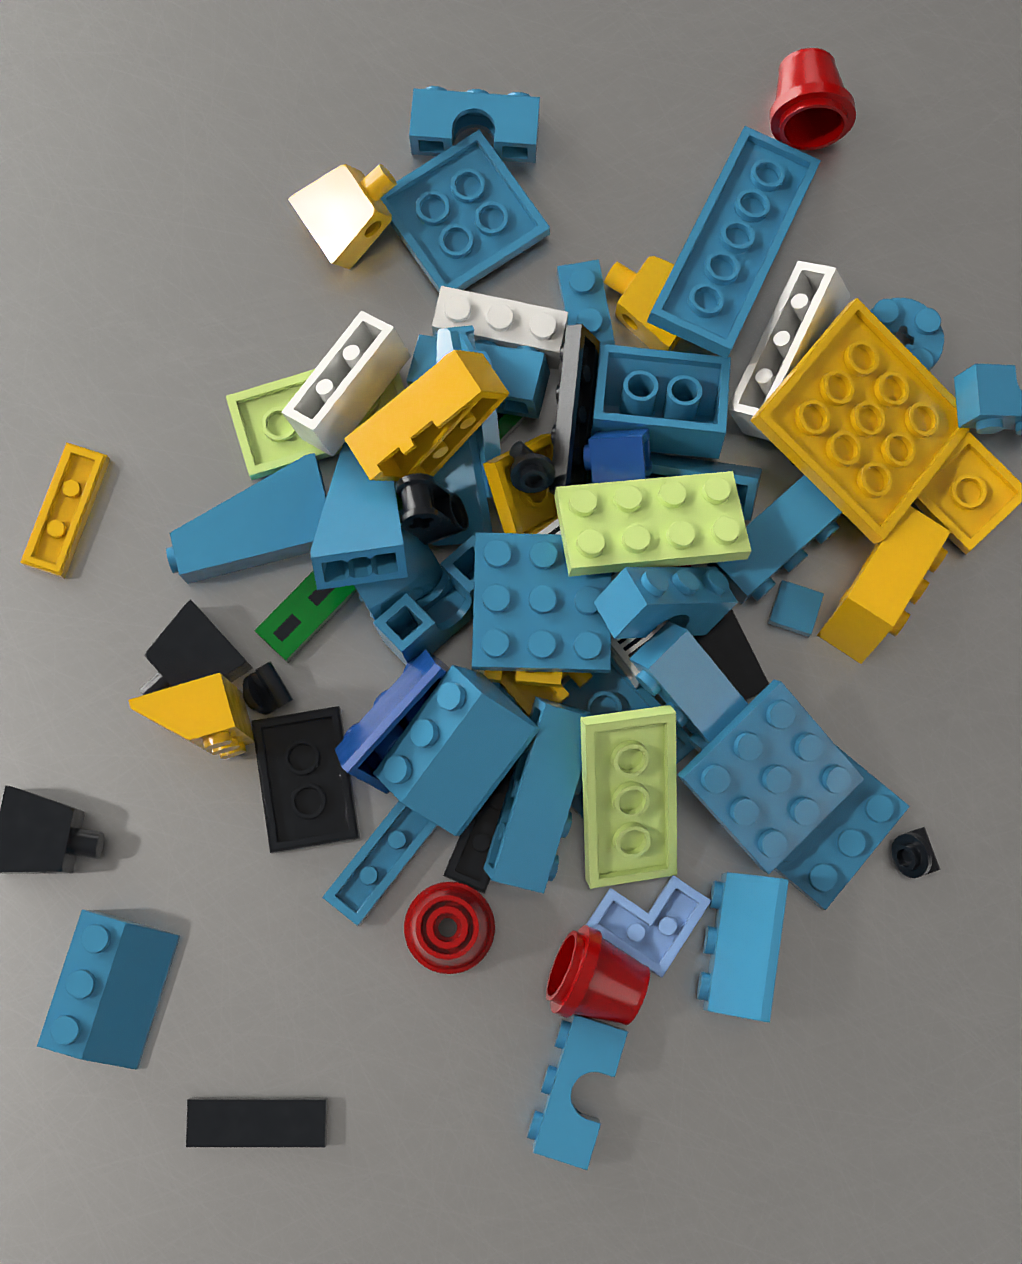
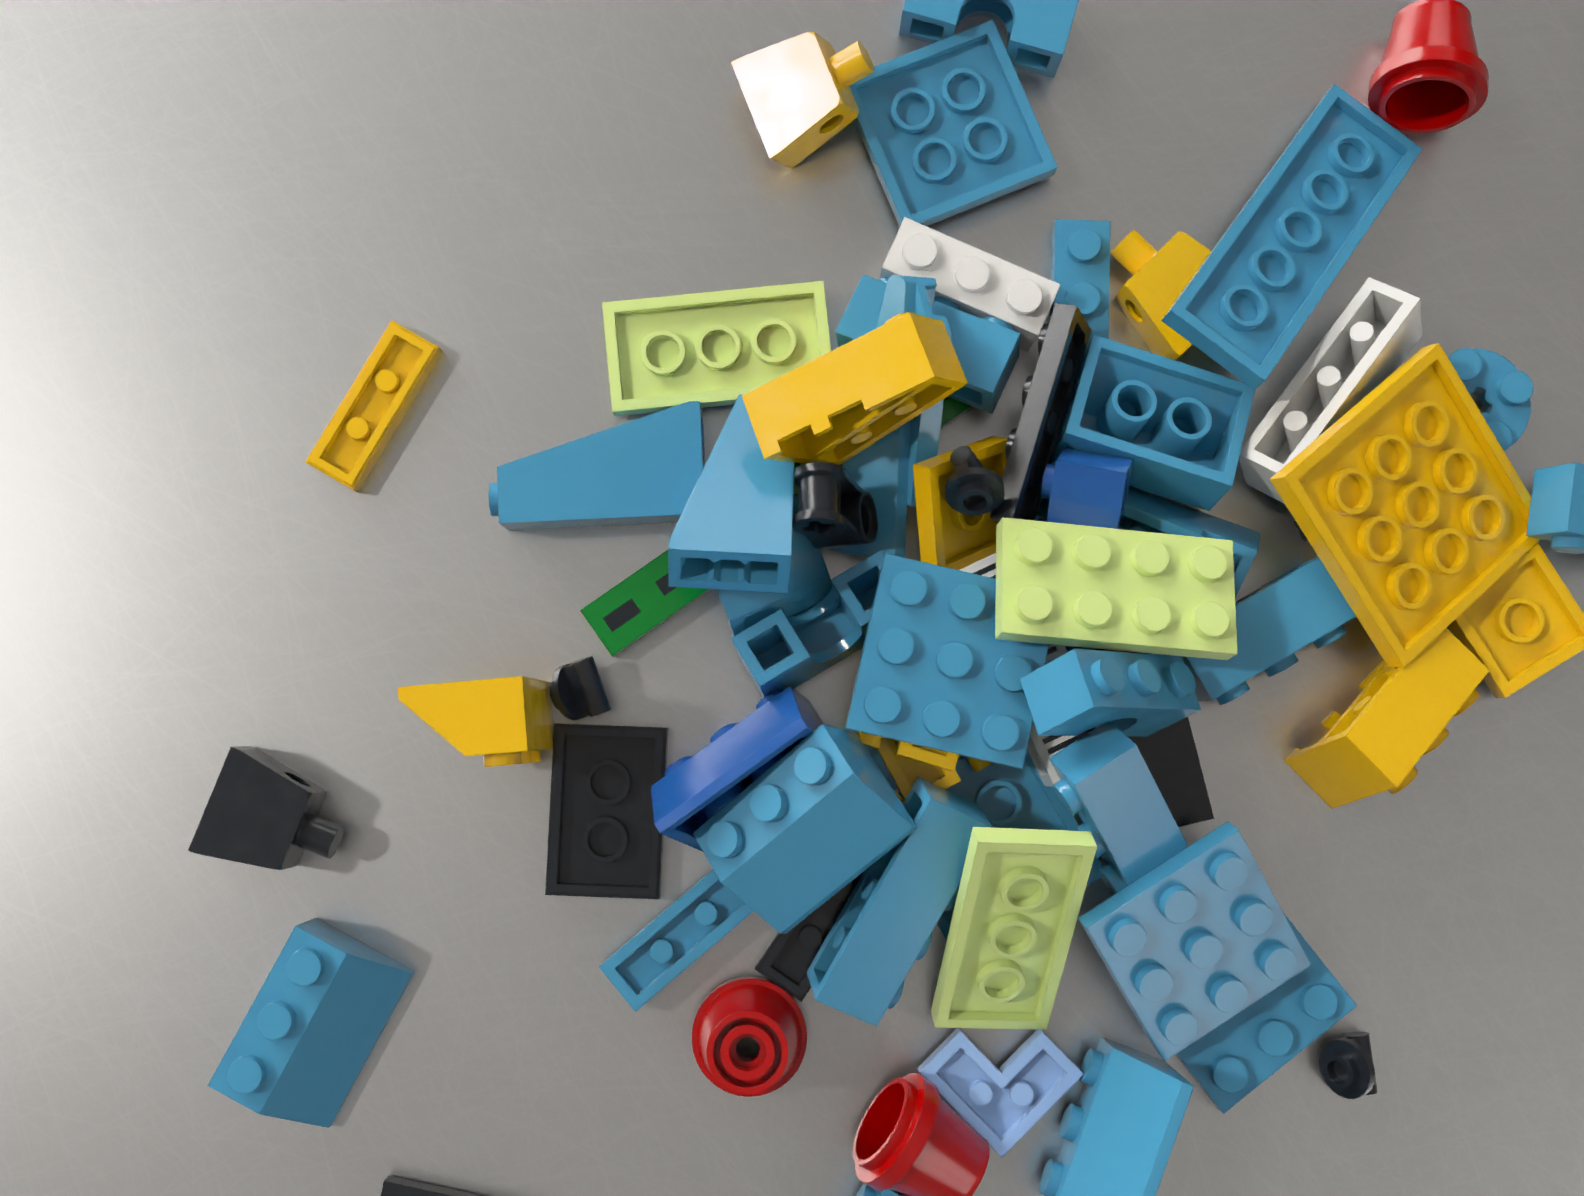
camera: 10 degrees right, 5 degrees up
black torso [139,599,253,695] -> none
white brick [281,310,411,457] -> none
dark azure tile [767,580,824,637] -> none

